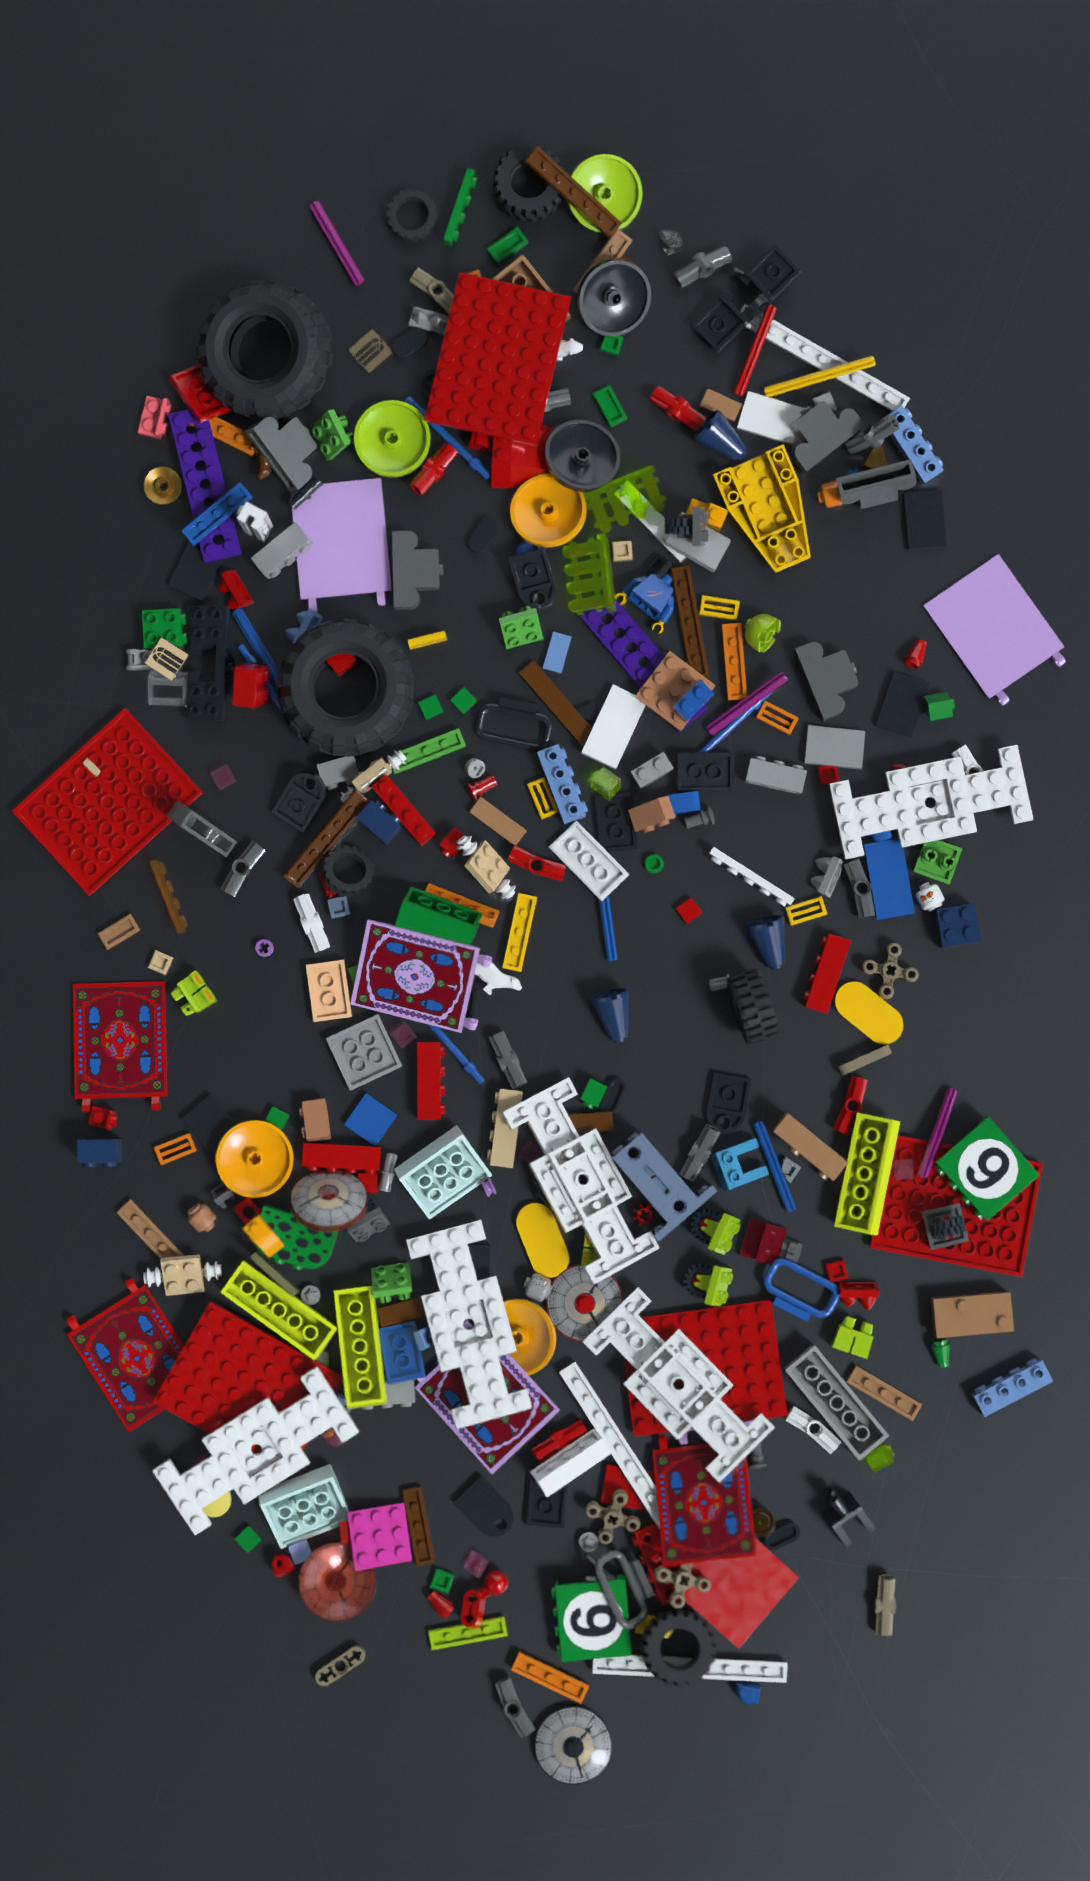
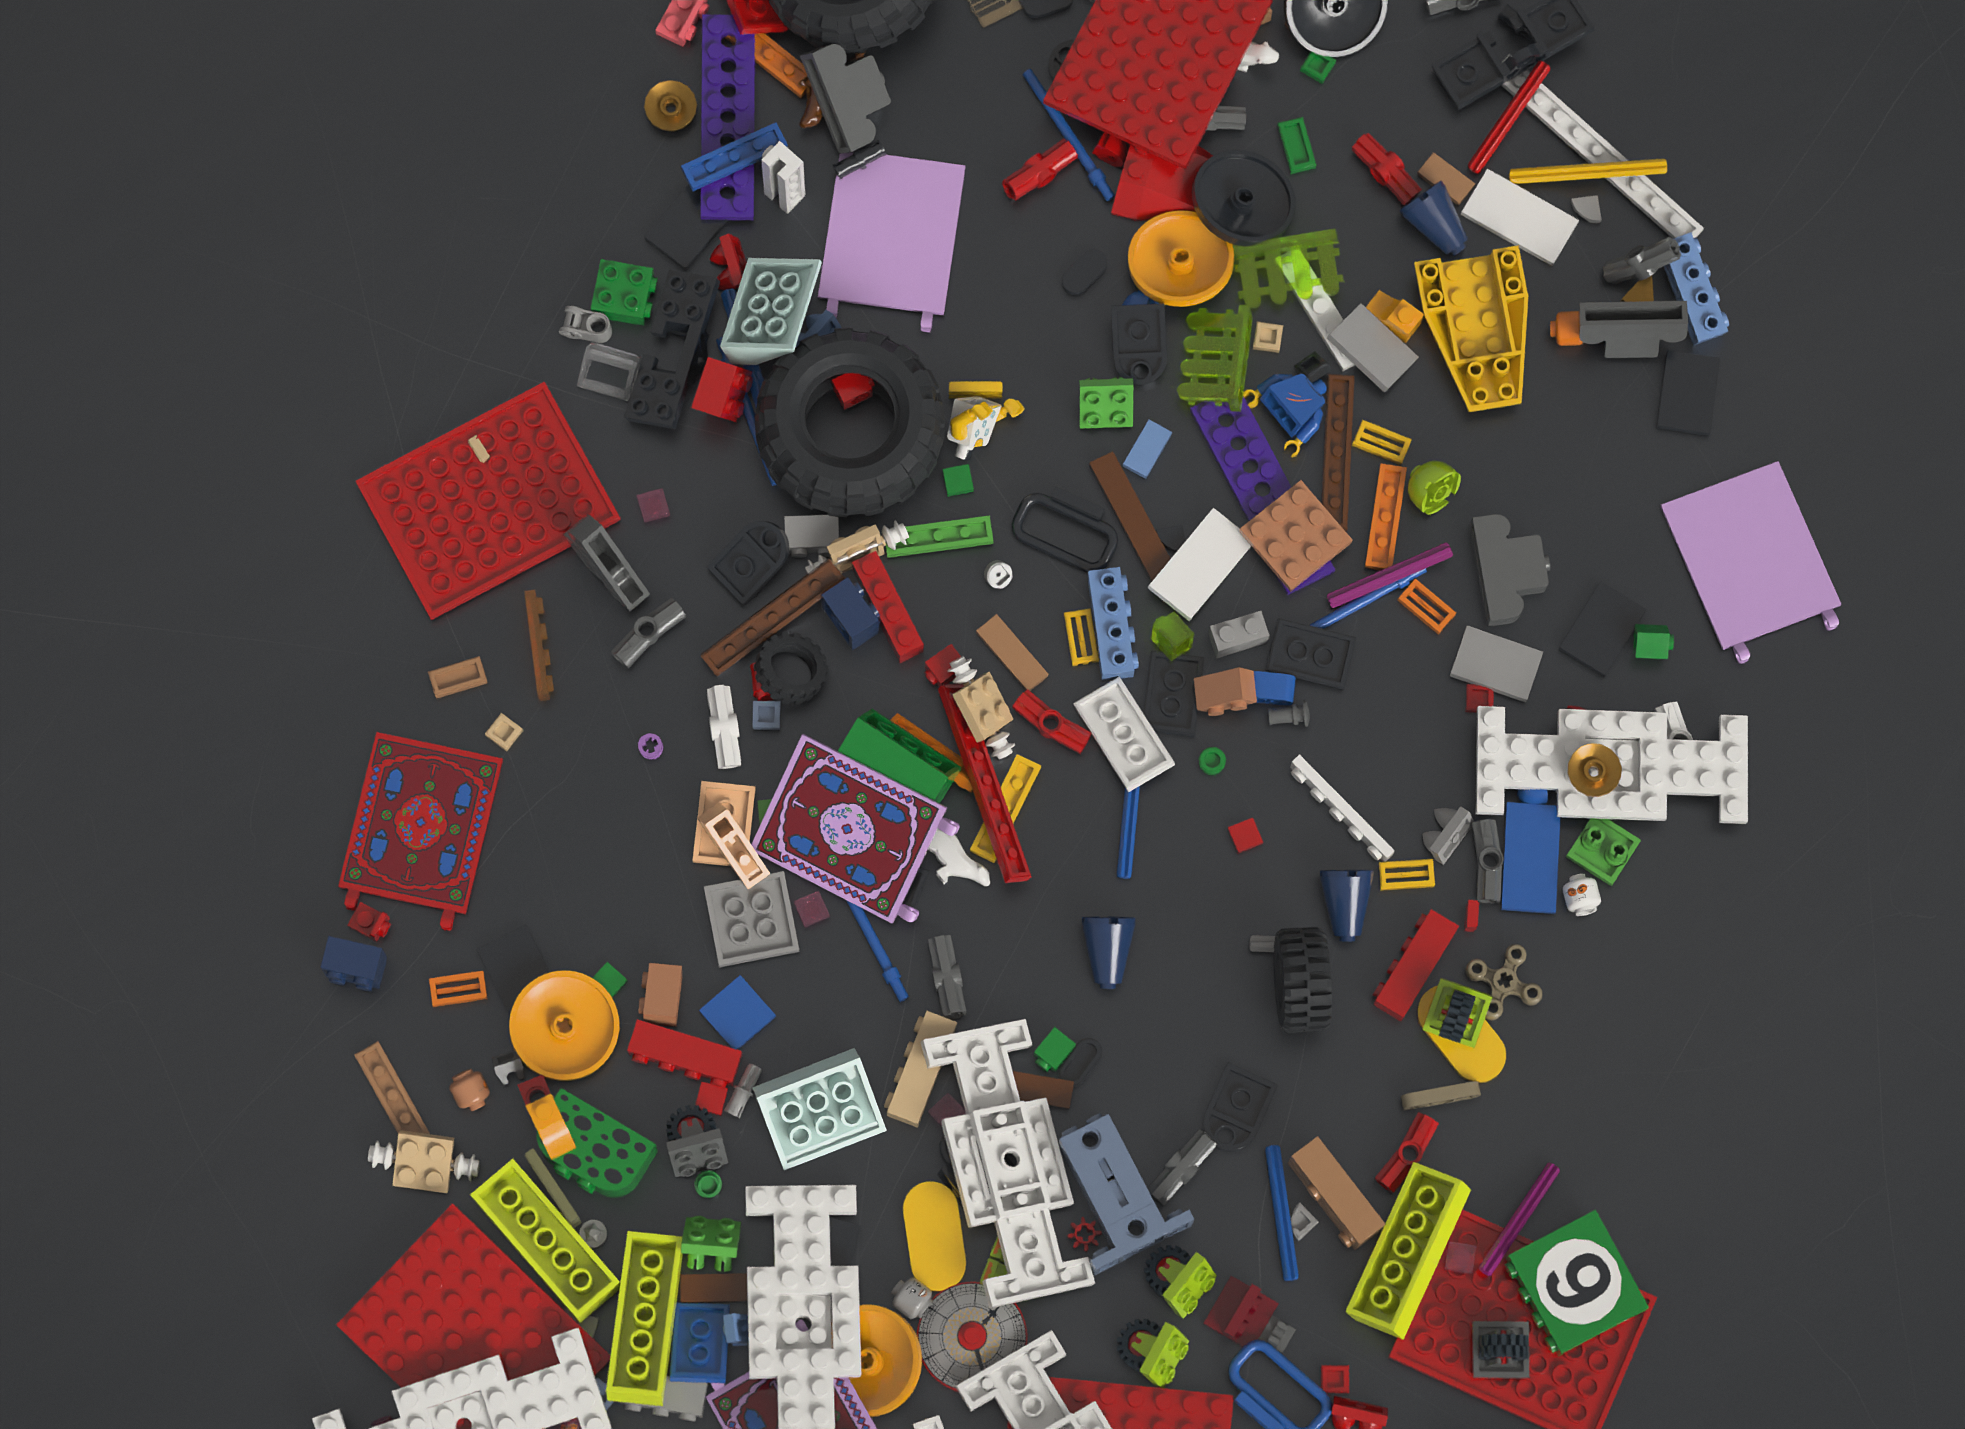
camera: 10 degrees right, 10 degrees down
flag [66,1278,184,1432] -> none
piece [144,637,190,682] -> none
lime hips [171,970,218,1016] -> none
light grey brick [251,522,313,579] -> none
dish [290,1169,368,1232] -> none
bright green plate [310,409,354,461] -> none
lime dish [354,400,431,477] -> none
dark grey brick [392,531,443,610] -> none
red brick [417,1042,445,1120] -> none
green tile [450,687,477,715] -> none
red pin [467,775,497,800] -> none
medium lavender bush [481,1178,497,1197] -> none
dark grey plate [665,507,709,546] -> none
blue brick [672,680,715,723] -> none
dark azure brick [710,1138,769,1191] -> none
light grey brick [745,756,807,795] -> none
dark grey brick [790,401,865,473] -> none
red cone [905,639,927,669] -> none
dark blue brick [934,903,981,948] -> none
none -> green plate [694,1170,722,1198]
none -> light nougat slope [697,803,770,889]
none -> light aqua slope [720,258,822,365]
none -> red tile [938,683,1031,883]
none -> torso [947,396,1024,460]
none -> lime plate [1423,978,1493,1048]
none -> red tile [1464,900,1479,932]
none -> pearl gold dish [1568,743,1622,797]

